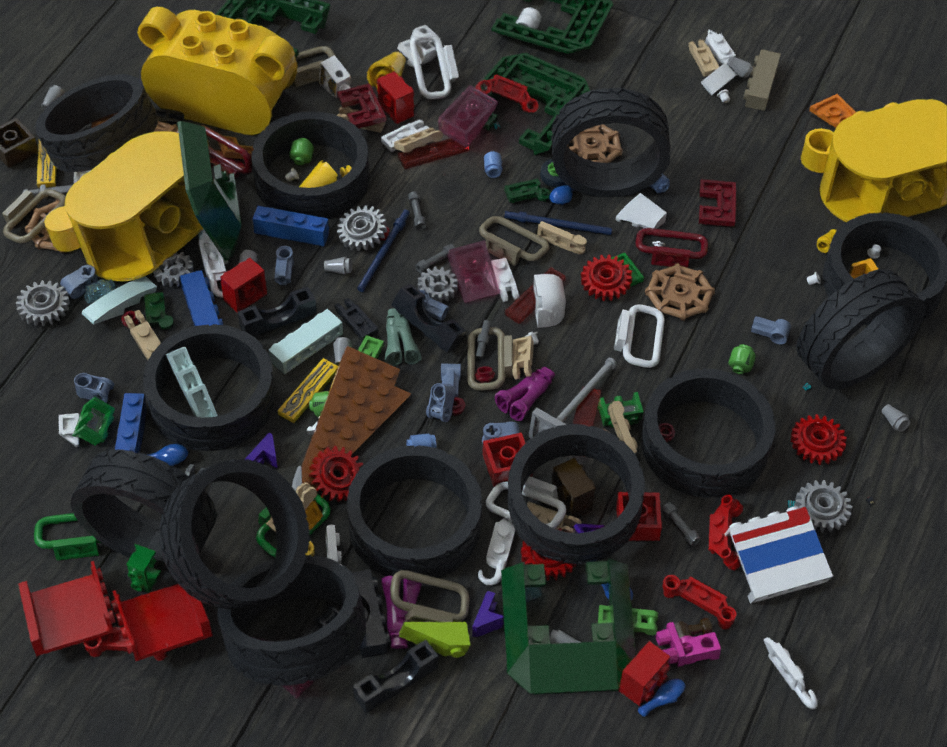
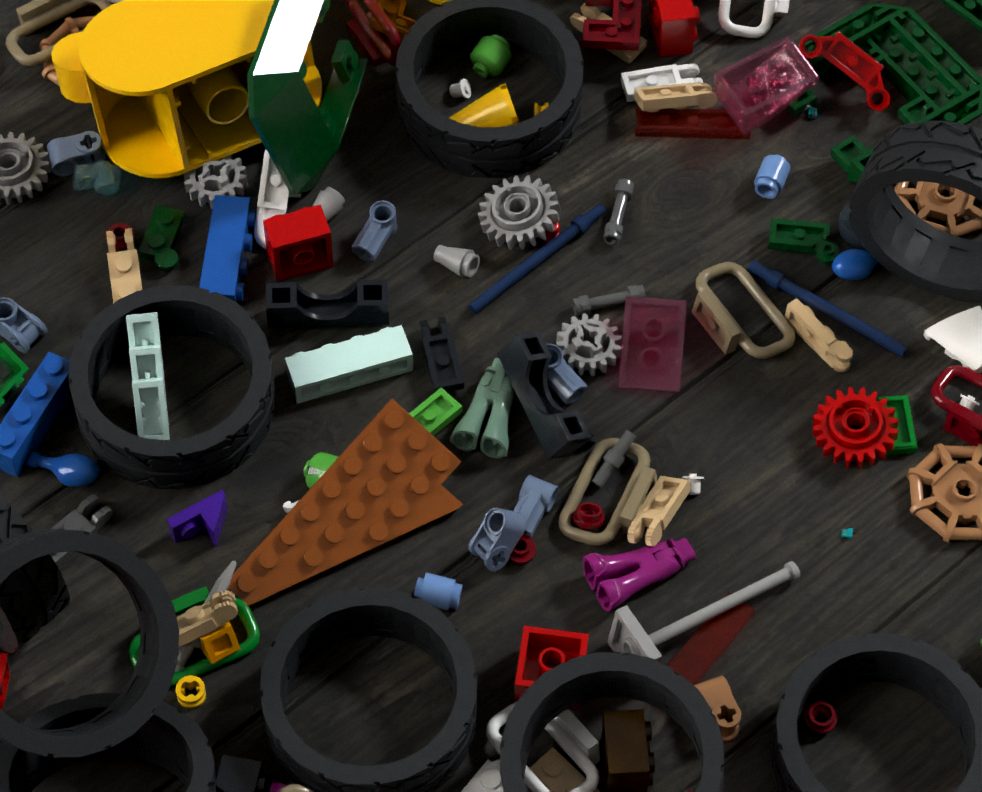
camera: 25 degrees right, 5 degrees up
light aqua slope [82,276,157,324] -> none
blue brick [253,206,329,246] -> none
yellow tile [278,358,338,423] -> none
red gear [309,446,363,502] -> none
white hinge [325,525,342,566] -> none
light grey cone [333,337,352,366] -> none
sand blue piece [482,422,520,444] -> none
white hinge [488,258,519,302] -> none
clear red tile [505,267,566,324] -> none
white brick [533,274,566,328] -> none
green window [597,392,643,428] -> none
tan hinge [608,401,638,454] -> none
white bar [614,304,665,368] -> none

